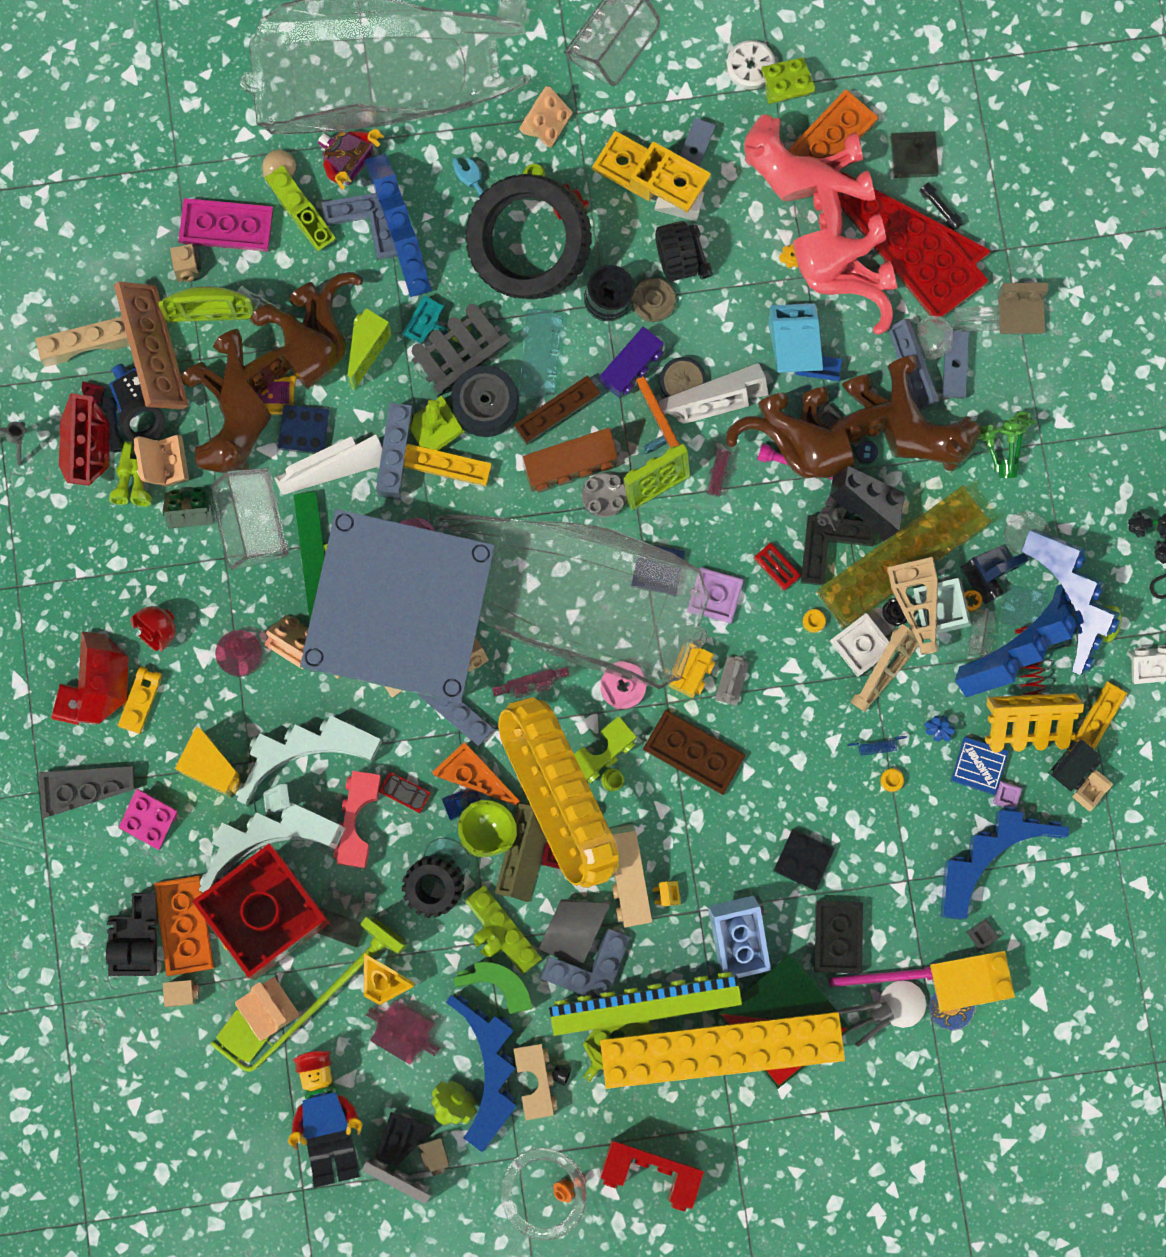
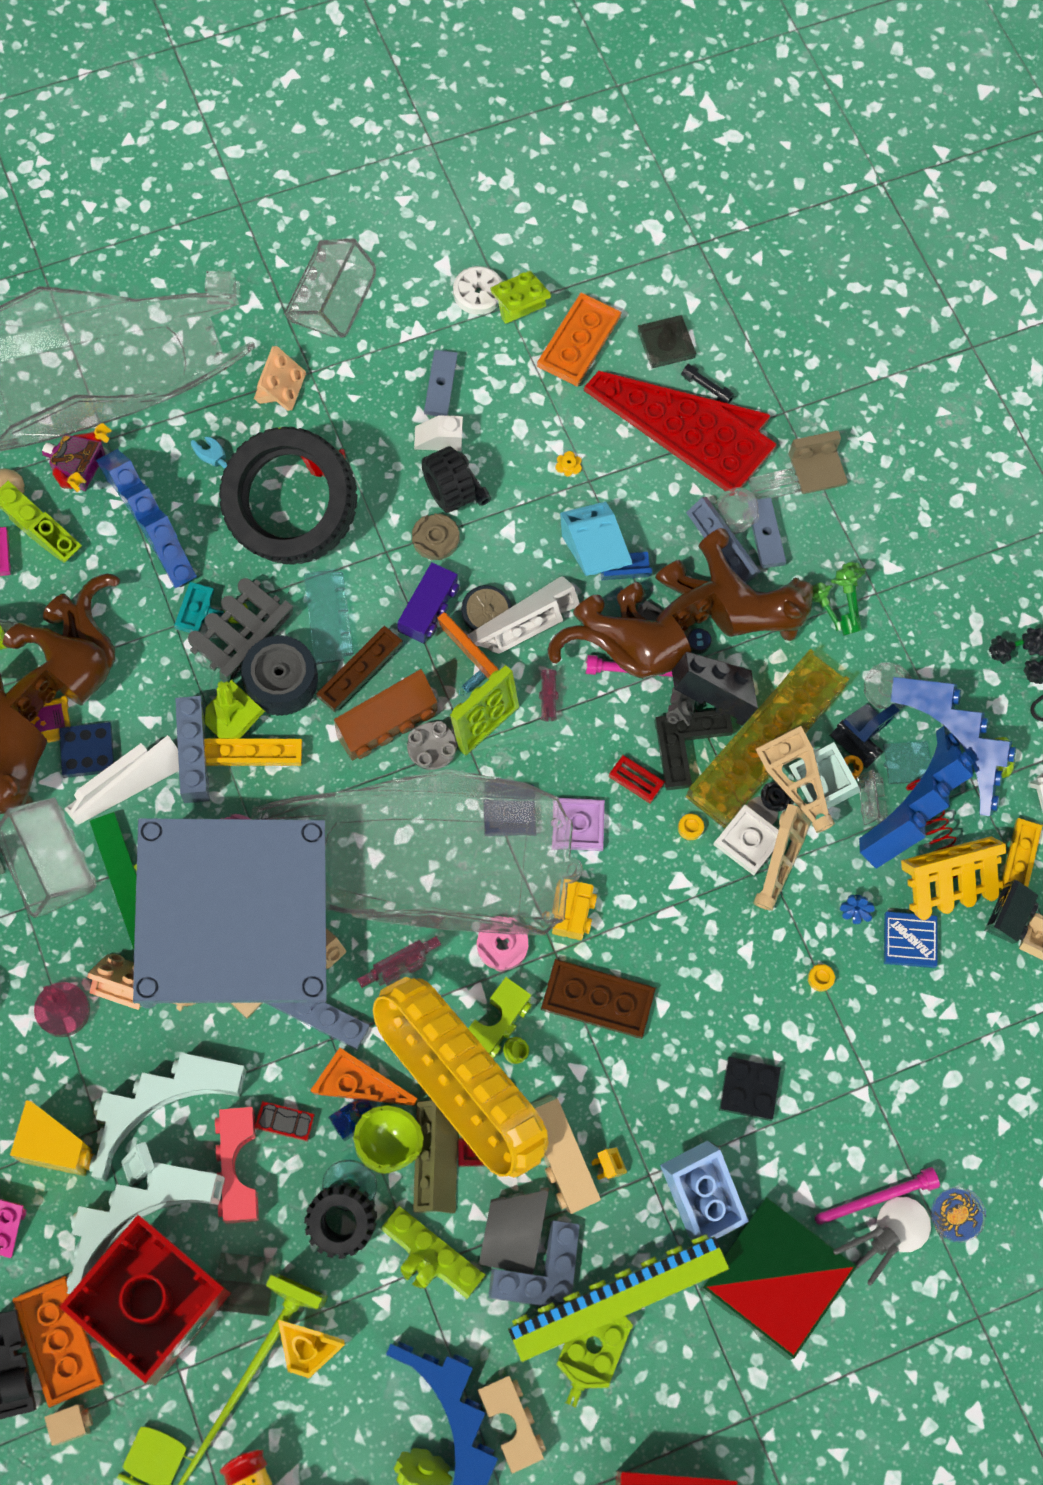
camera: 15 degrees left, 10 degrees down
light nougat bracket [235,977,299,1041] -> none
sand blue plate [321,193,397,260] -> none
lime slope [348,308,392,390] -> none
clear pink plate [366,999,439,1065] -> none
bright green arch [453,962,532,1014] -> none
black hinge [552,1065,571,1086] -> none
black wheel [584,265,634,322] -> none
yellow bracket [592,131,711,213] -> none
yellow brick [600,1012,845,1089] -> none
light grey hinge [715,656,750,706] -> none
coral animal [744,114,897,335] -> none
pearl dark grey plate [814,901,863,974] -> none
blue piece [847,736,907,756] -> none
yellow slope [930,951,1015,1012] -> none
blue arch [940,807,1069,920] -> none
dark grey tile [966,919,999,952] -> none
lavender tile [992,781,1022,808] -> none

